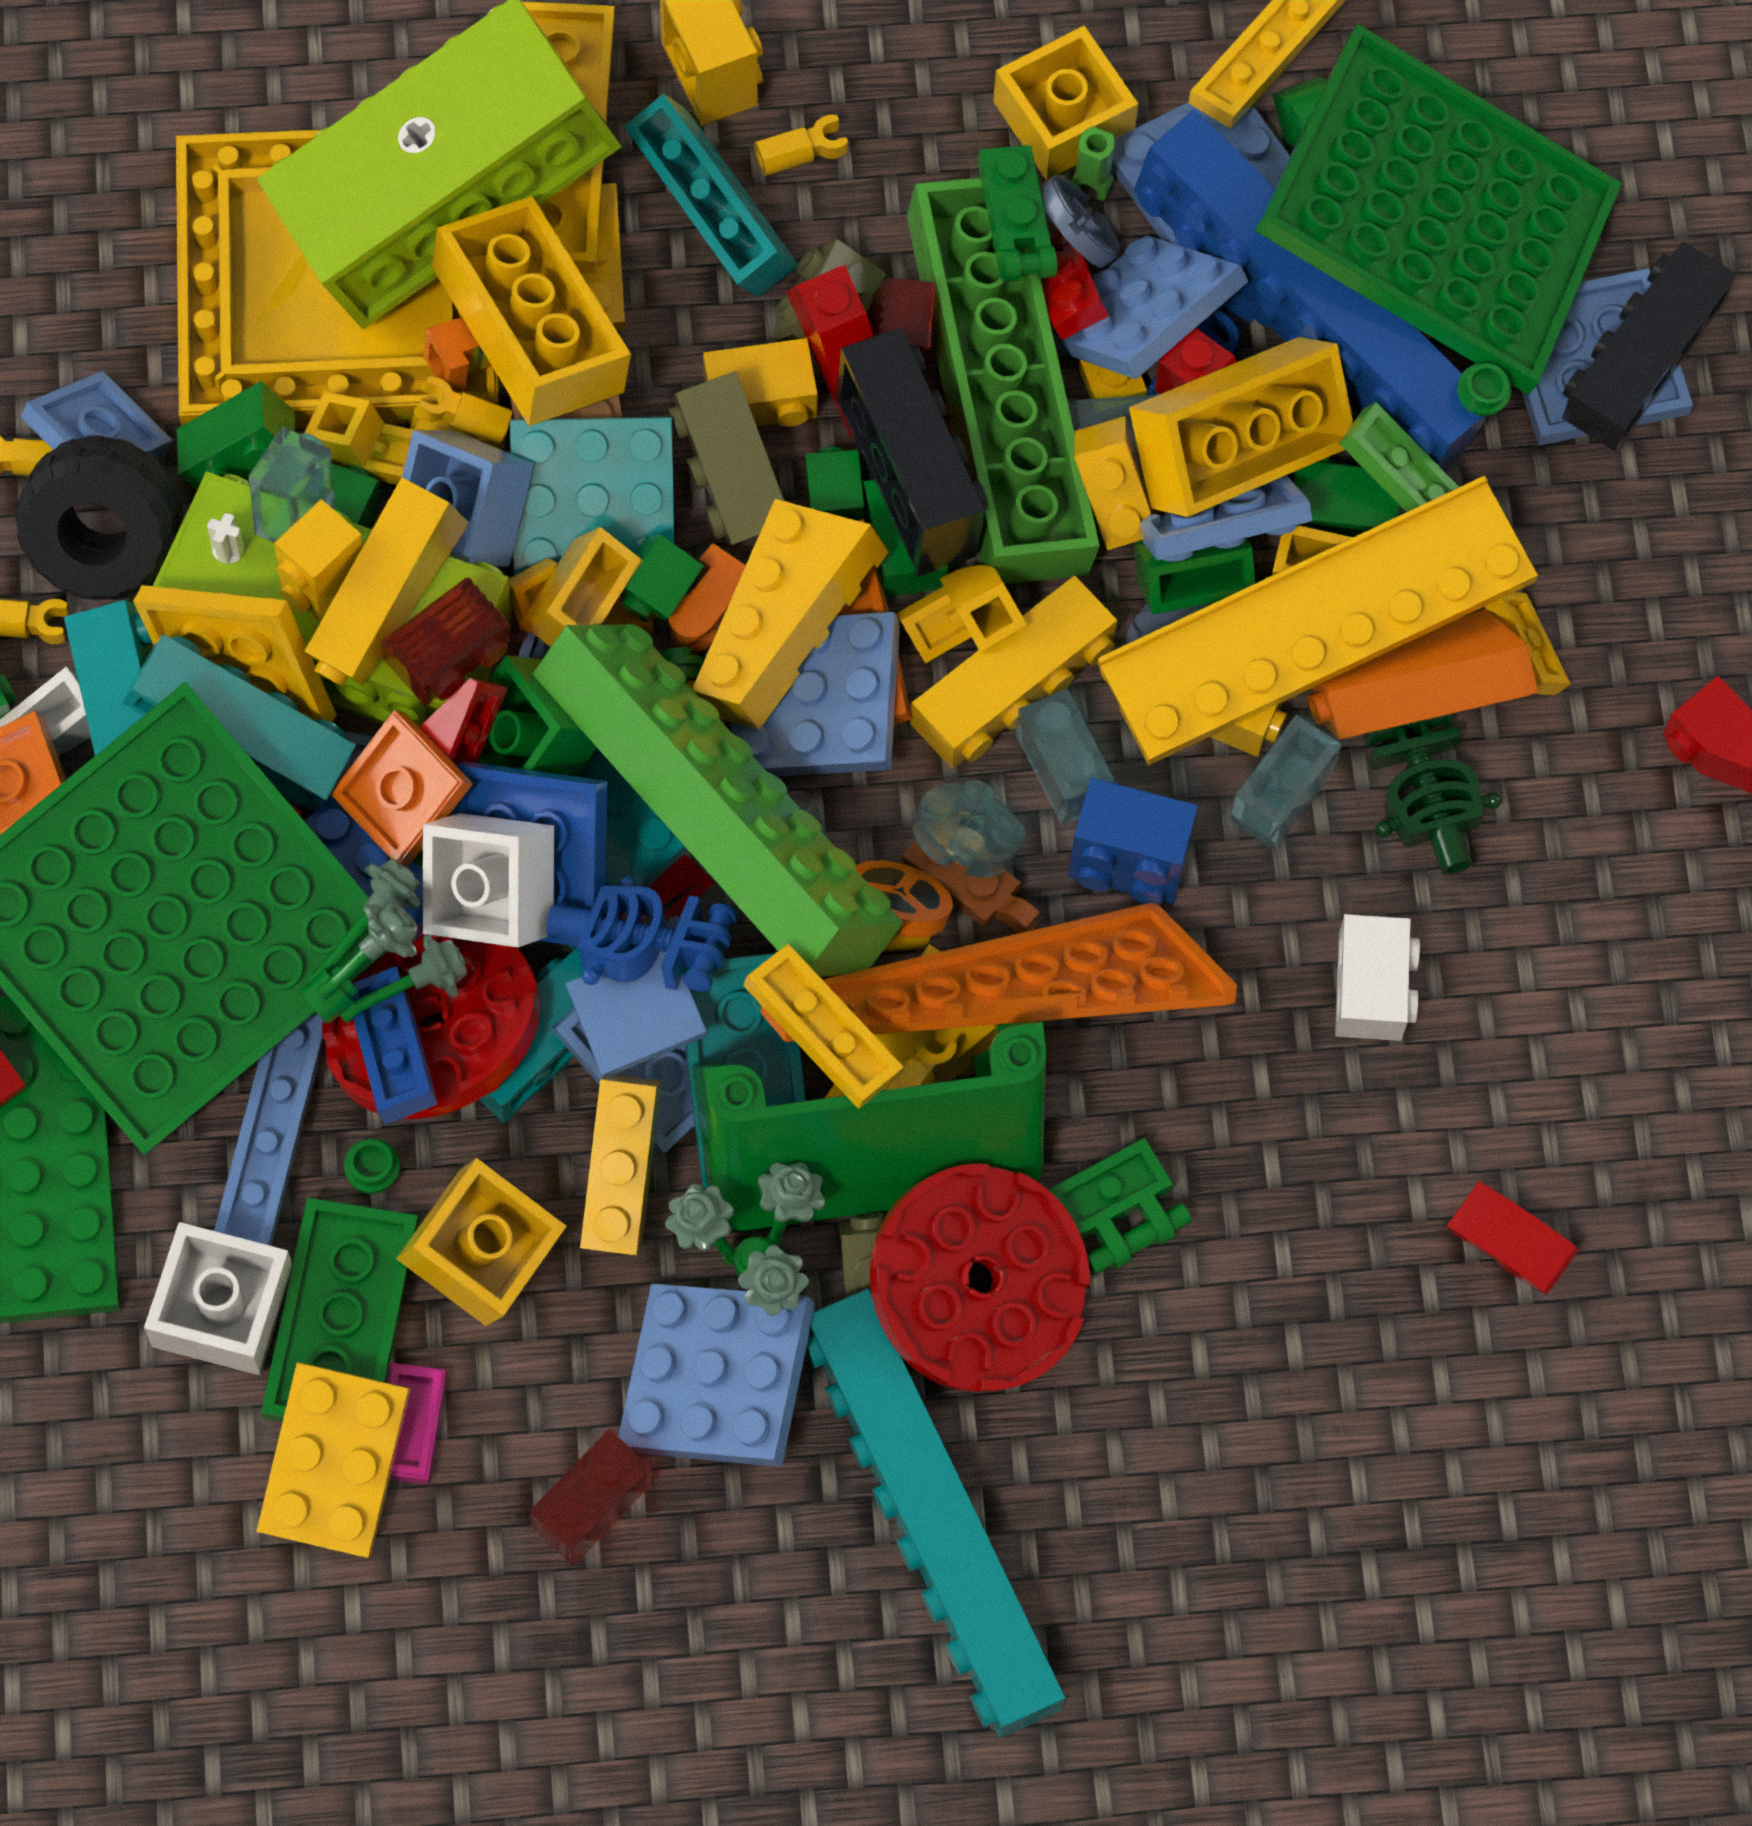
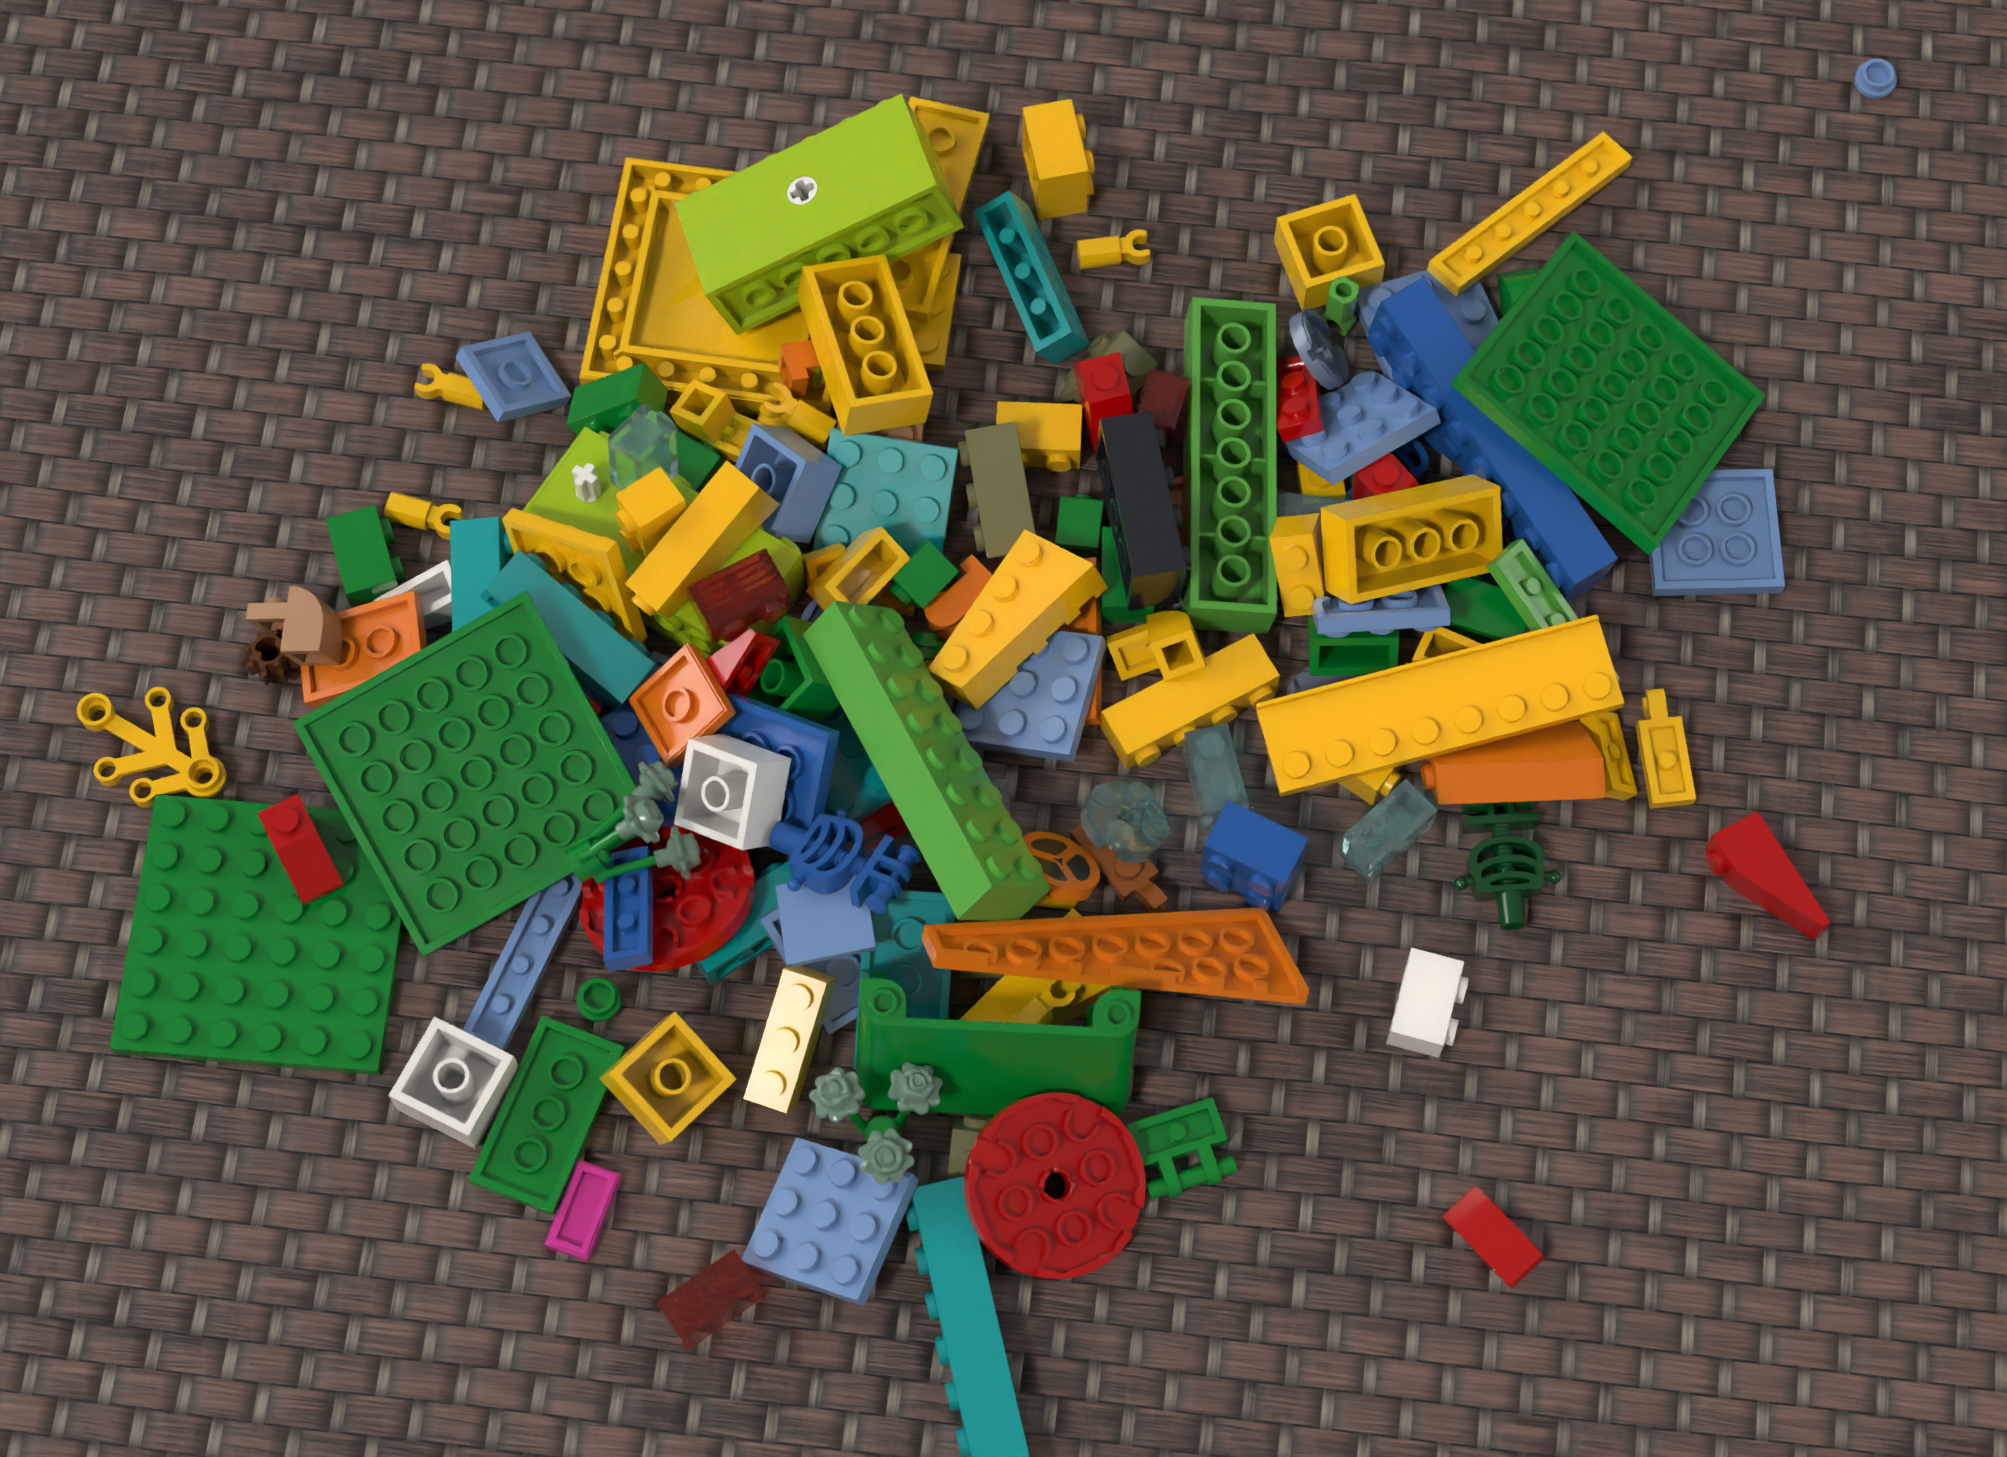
camera: 15 degrees right, 0 degrees up
black tyre [15,435,183,600] -> none
yellow plate [256,1362,411,1558] -> none
yellow plate [743,944,904,1109] -> none
green plate [977,145,1057,282] -> none
green plate [1457,363,1511,416] -> none
black brick [1562,241,1737,452] -> none
none -> yellow plate [1635,688,1696,809]

